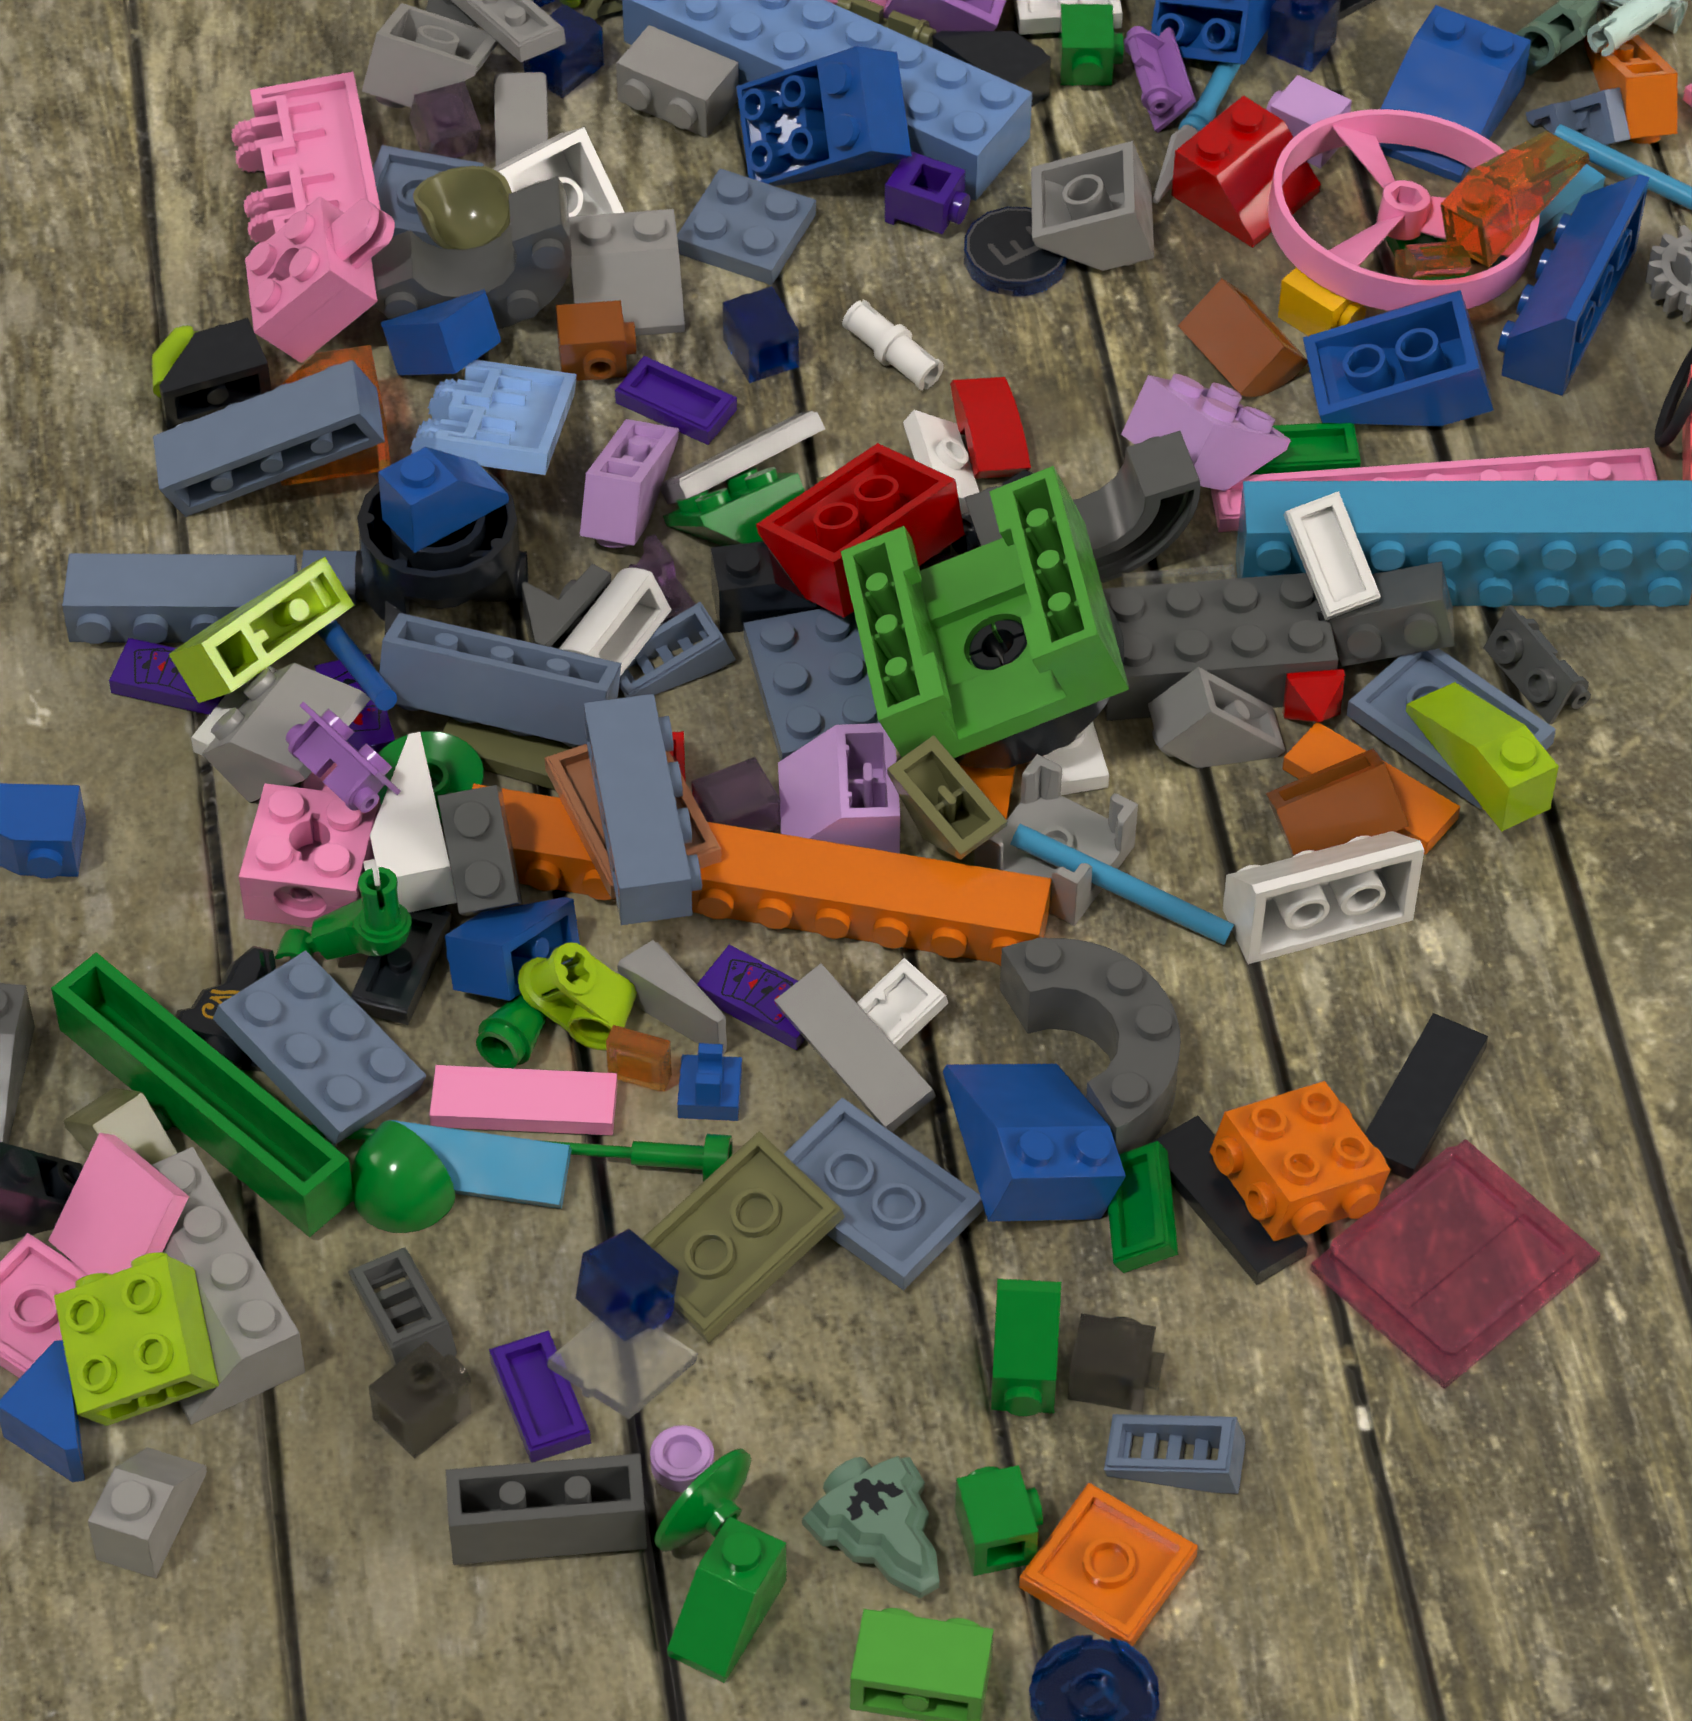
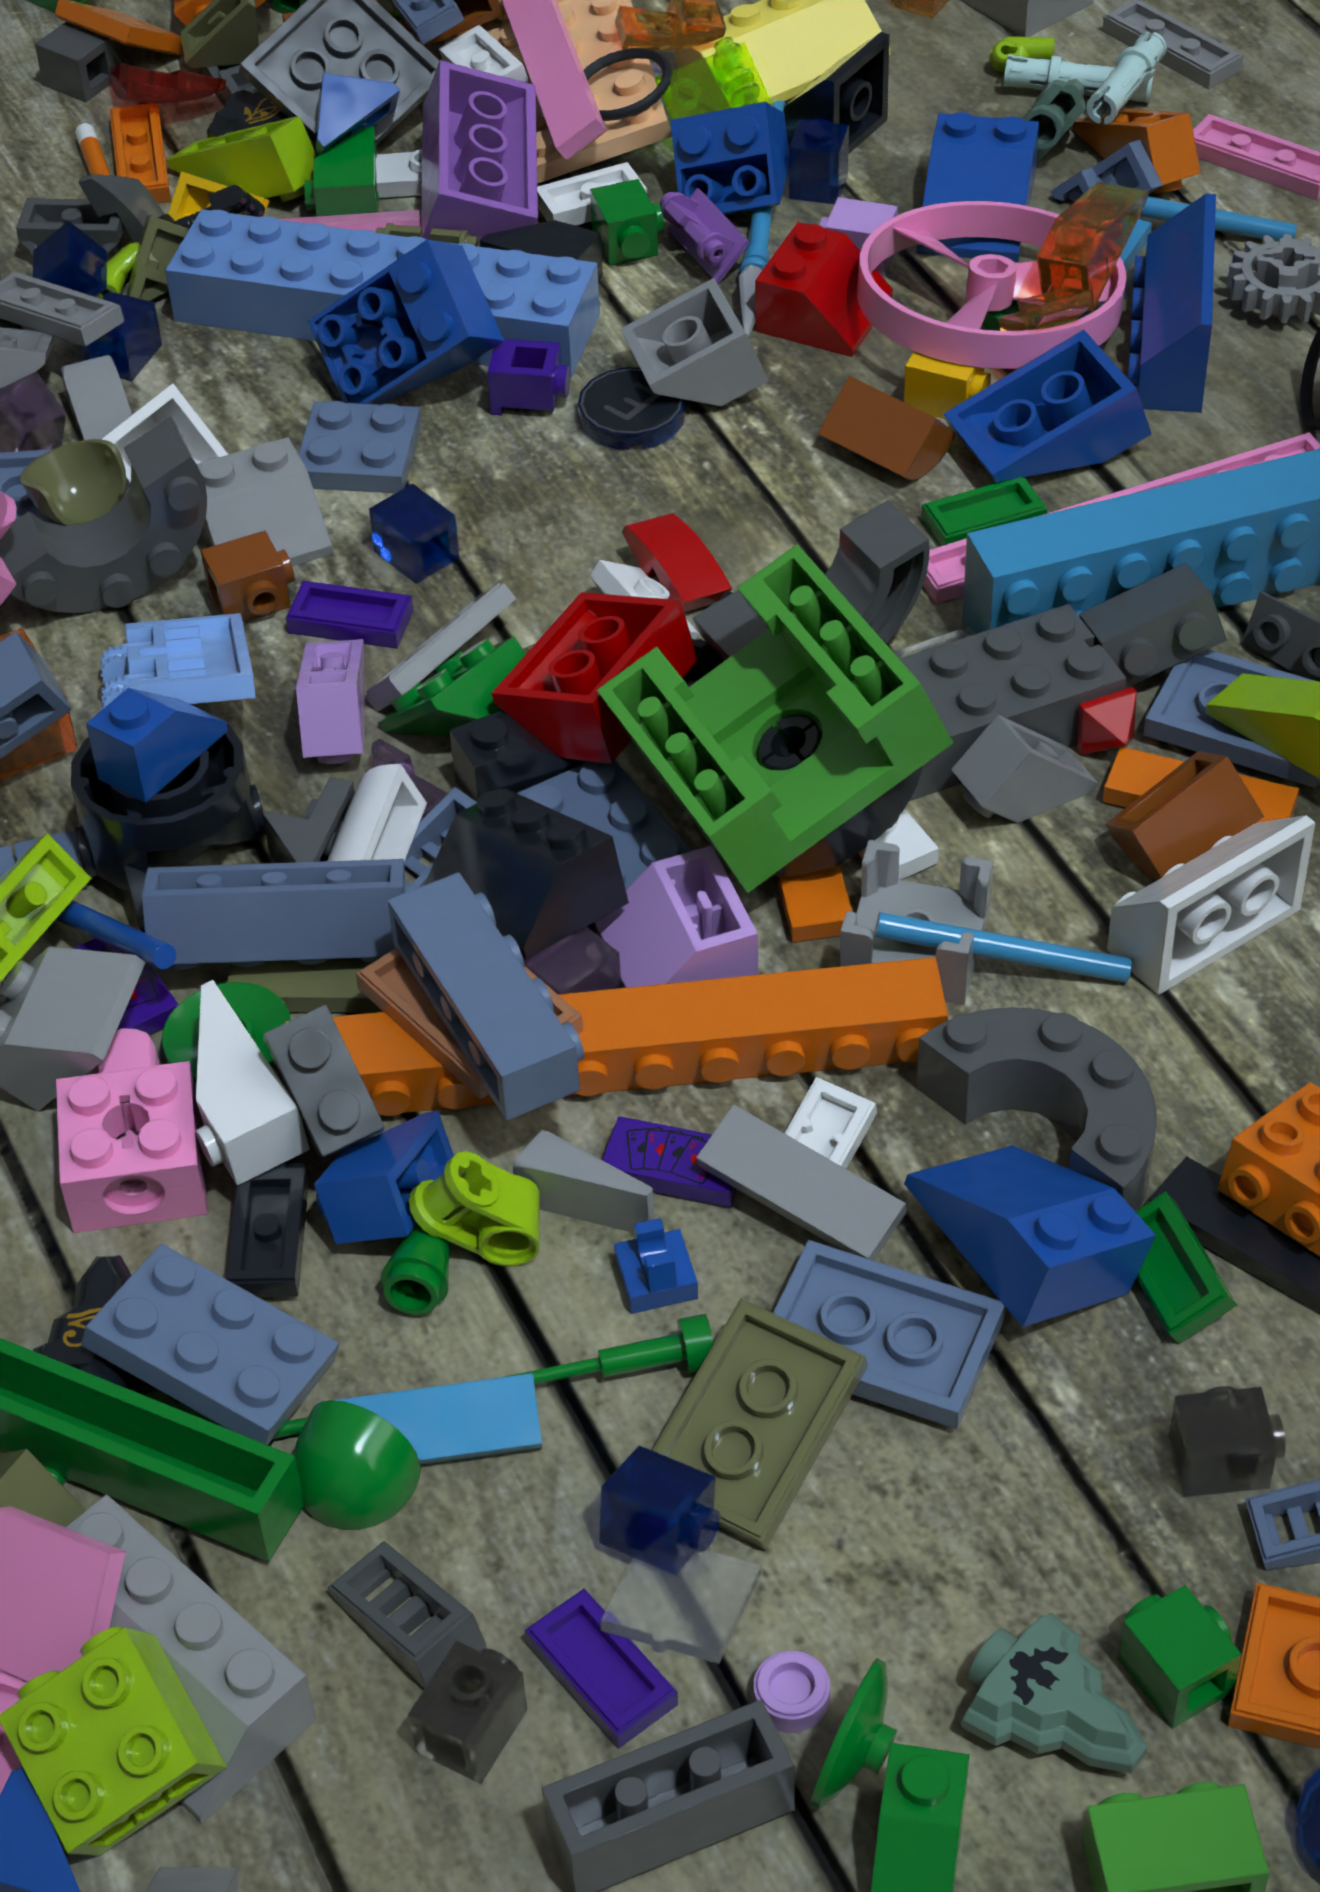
camera: 15 degrees left, 5 degrees down
green arm [275,867,411,960] -> none
medium lavender hinge [286,702,401,813] -> none
blue slope [381,289,502,375] -> none
bright pink tile [430,1065,618,1135] -> none
clear orange tile [606,1025,672,1092] -> none
light grey brick [616,25,739,138] -> none
white pin [842,300,944,391] -> none
olive slope [887,735,1007,860] -> none
green slope [991,1279,1061,1416] -> none
lavender slope [1121,374,1291,491] -> none
white tile [1284,491,1381,621] -> none
none -> black slope [424,788,629,959]

